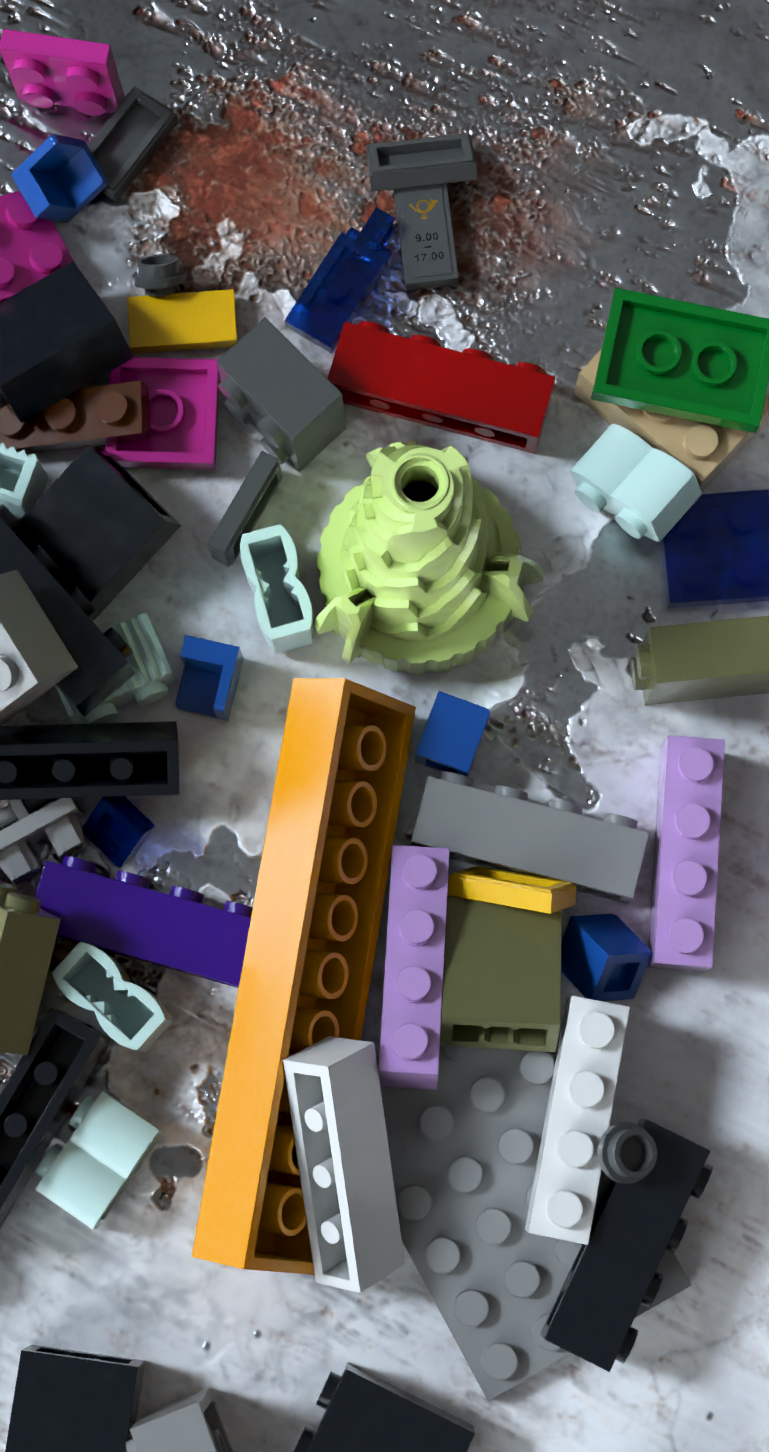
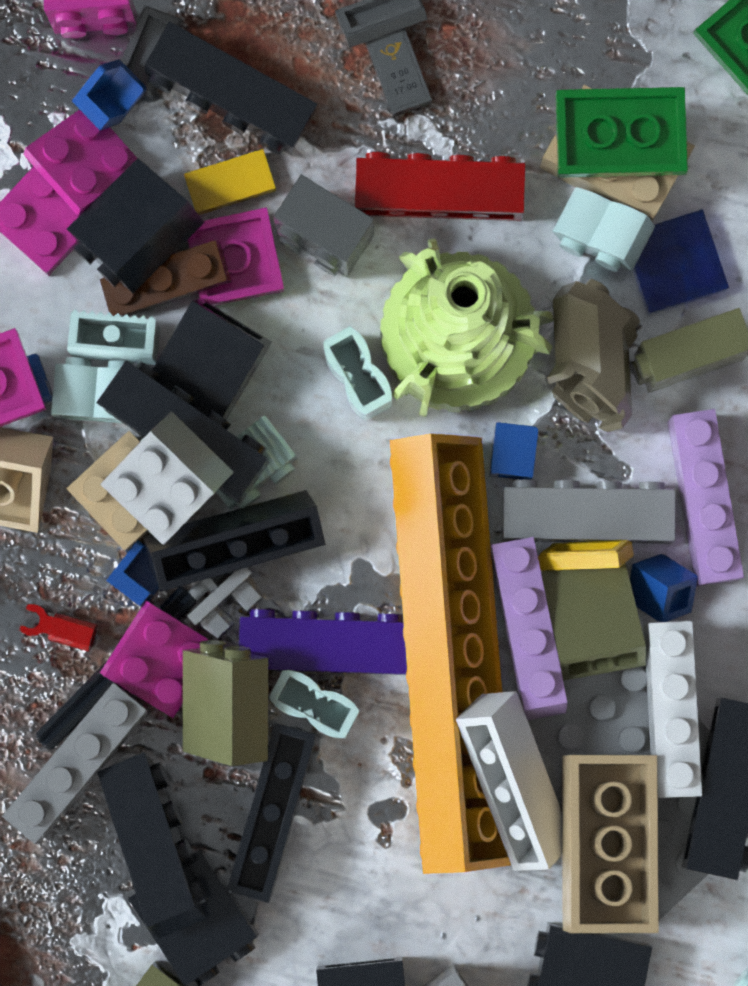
camera: 15 degrees left, 5 degrees up
light aqua brick [36,1092,163,1229] -> none
clear blue plate [83,796,155,869] -> none
dark grey plate [132,255,186,296] -> none
blue panel [175,635,244,721] -> none
dark grey tile [207,451,283,567] -> none
clear blue hinge [285,207,396,354] -> none
dark grey plate [598,1122,657,1184] -> none
none -> black brick [145,21,317,155]
none -> dark tan brick [547,279,640,432]
none -> tan brick [562,755,659,933]

